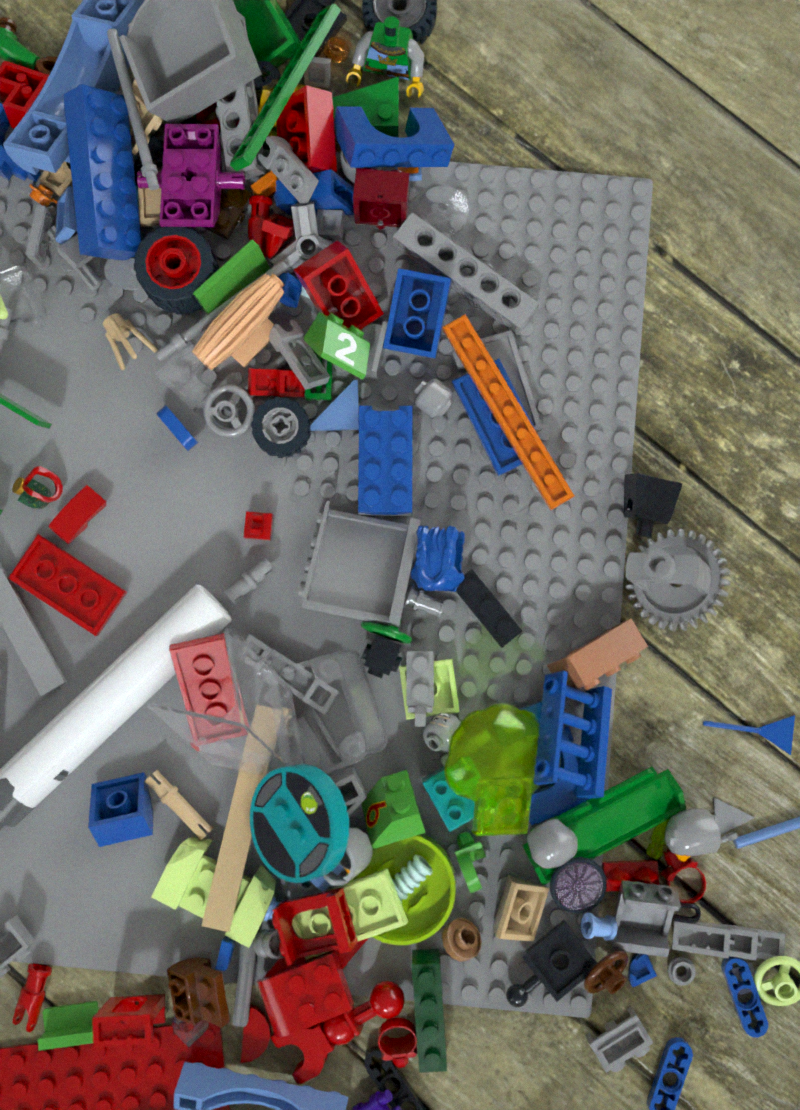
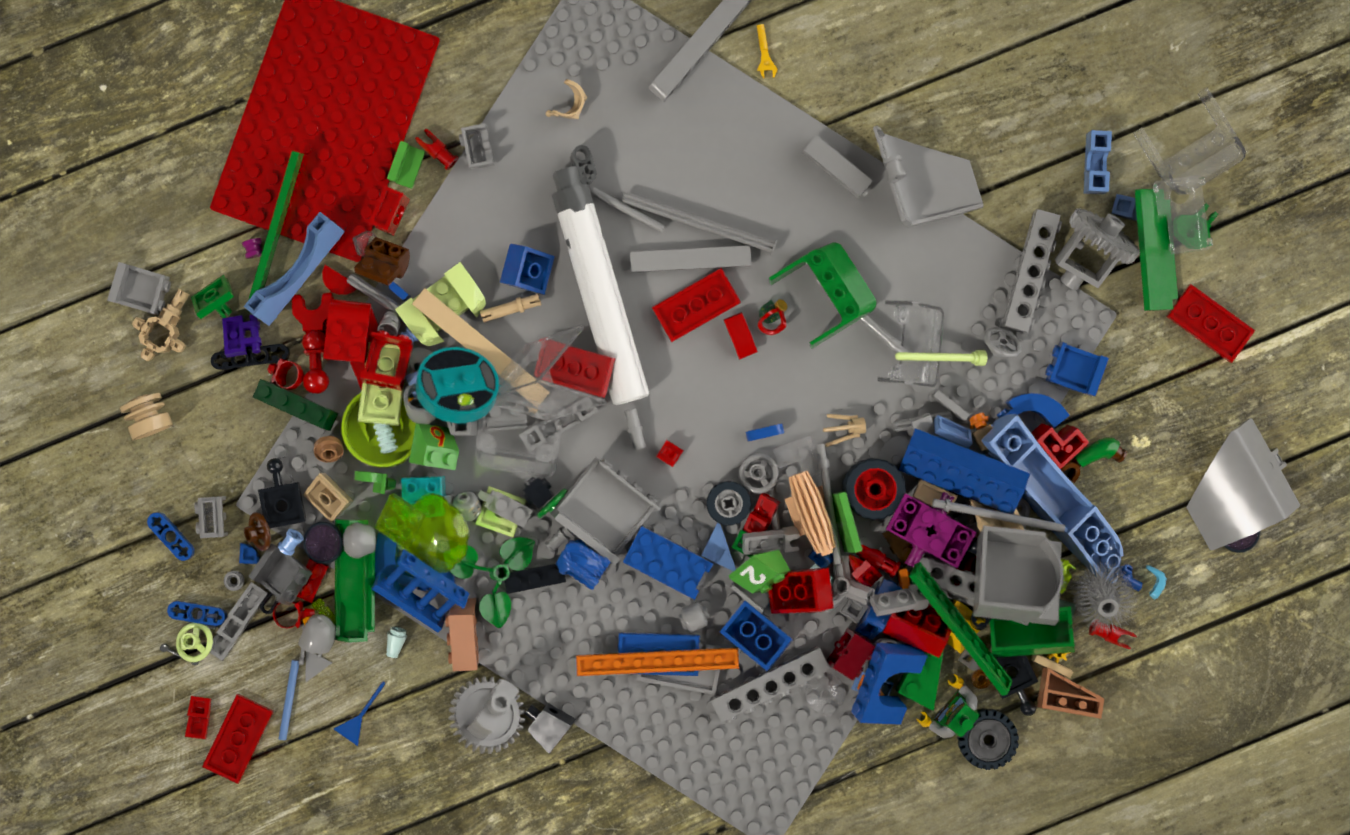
camera: 115 degrees right, 5 degrees up
none -> light aqua cone [386,627,407,658]
none -> green plant [444,537,535,628]

